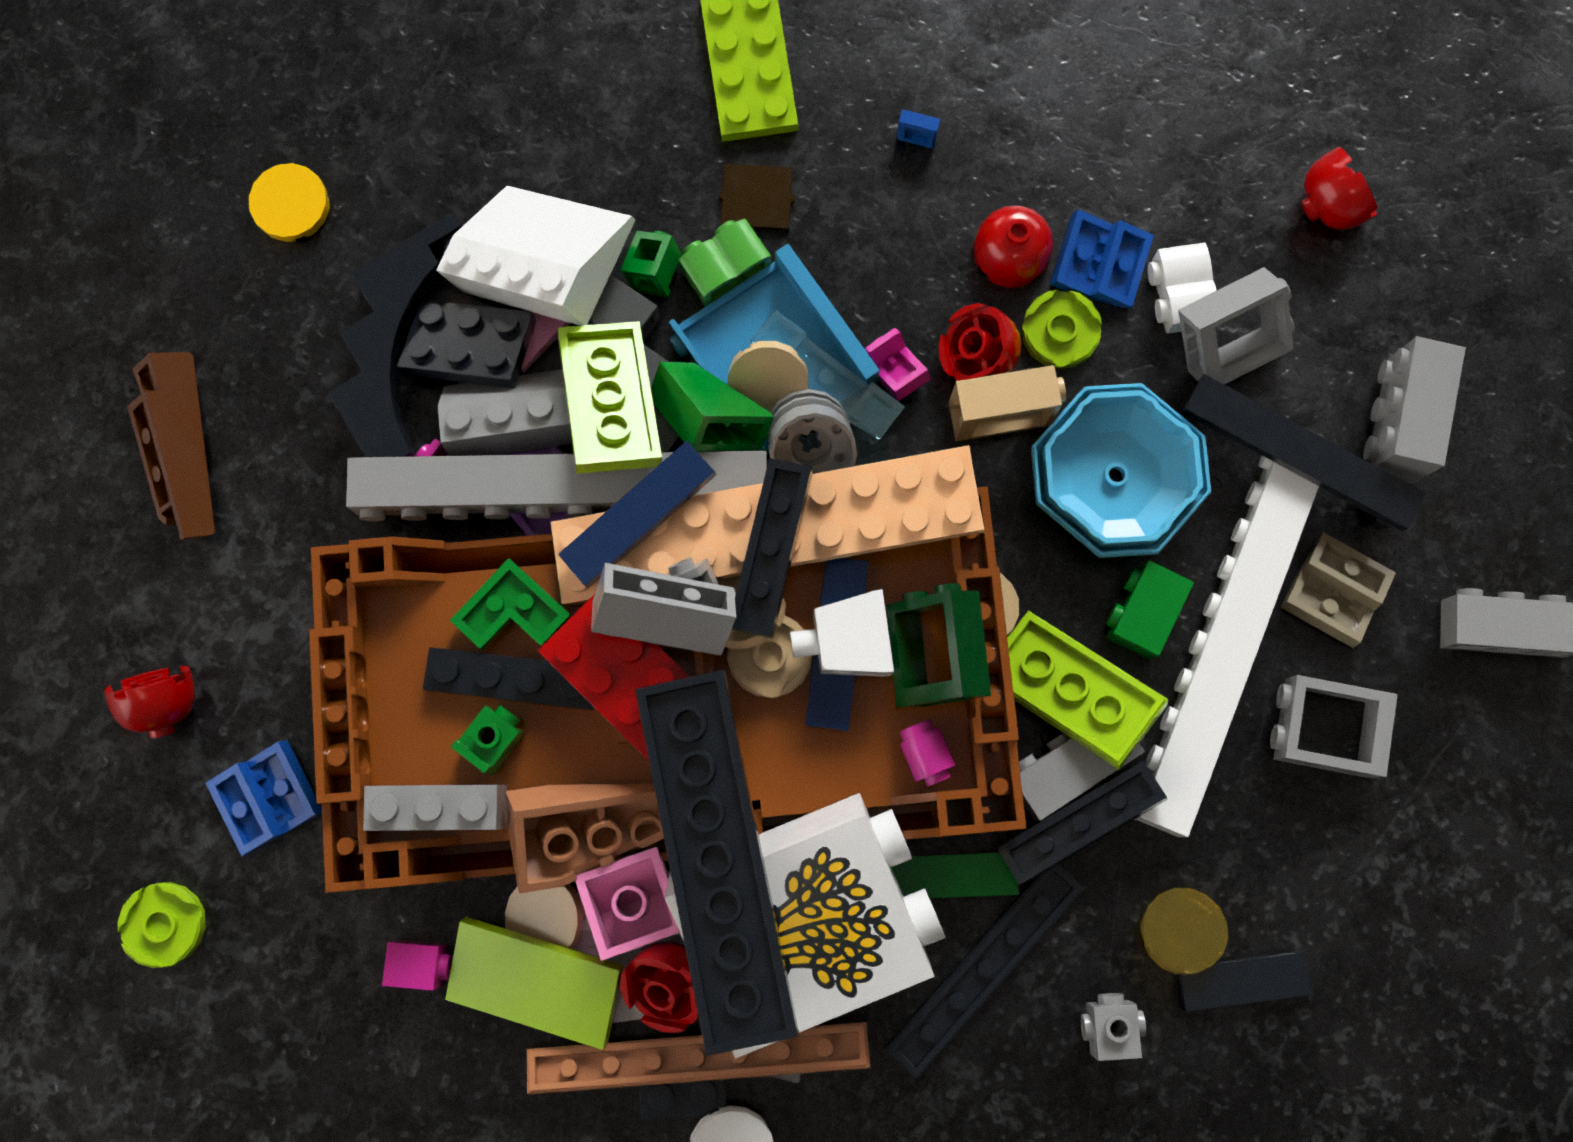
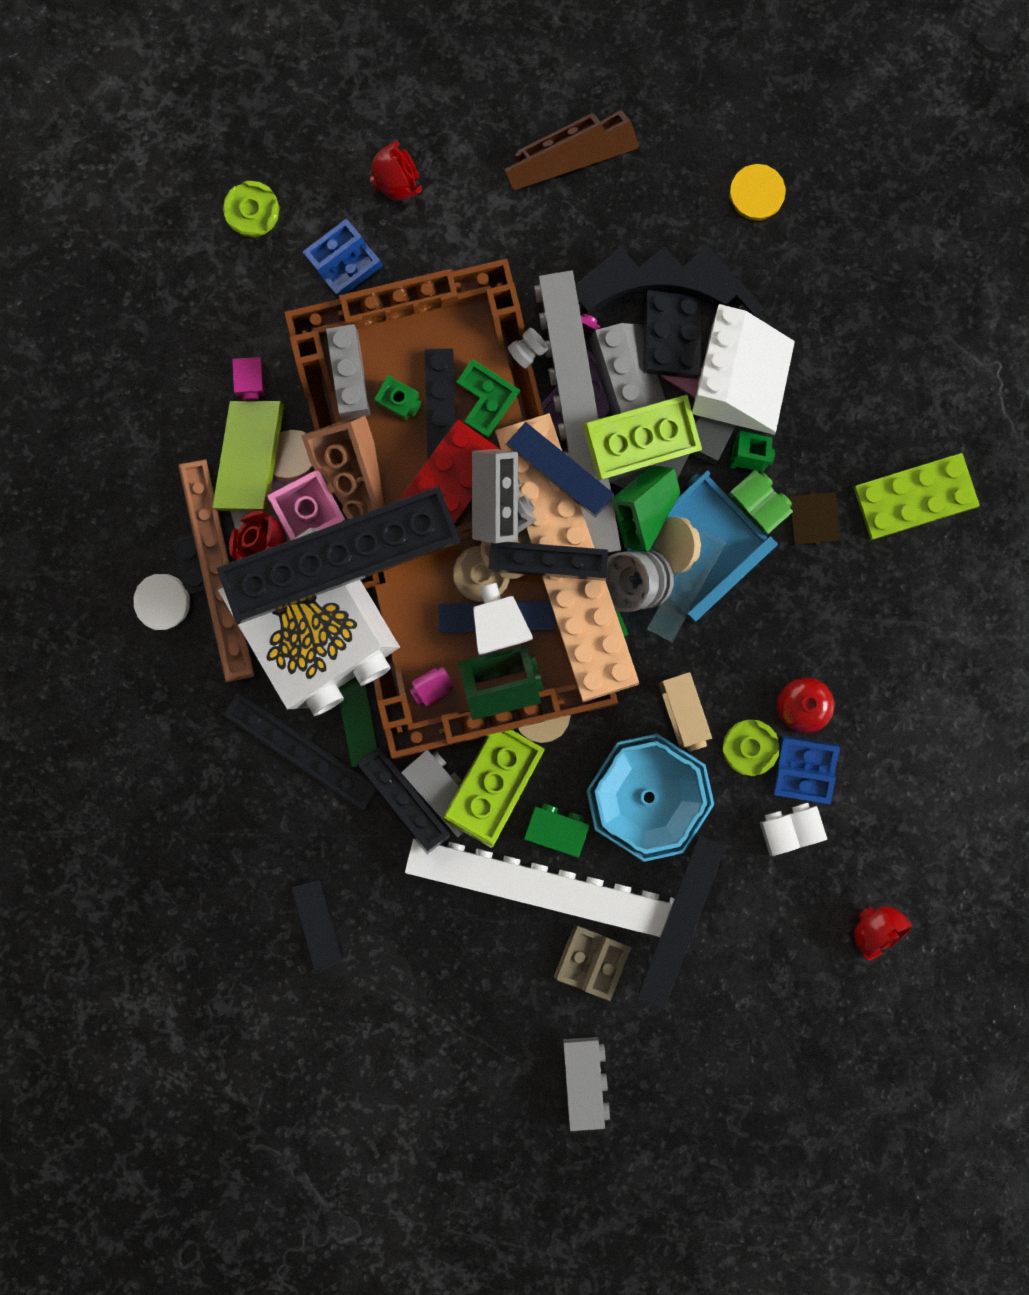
camera: 80 degrees right, 5 degrees up
dark pink bracket [865,328,931,401] -> none
blue tile [897,109,940,149] -> none
red cylinder [939,303,1021,381] -> none
light grey brick [1081,993,1146,1061] -> none
clear yellow tile [1141,888,1228,975] -> none
light grey window [1178,267,1295,384] -> none
light grey window [1270,675,1398,779] -> none
light grey brick [1363,336,1466,484] -> none
none -> light grey wheel [508,328,548,368]

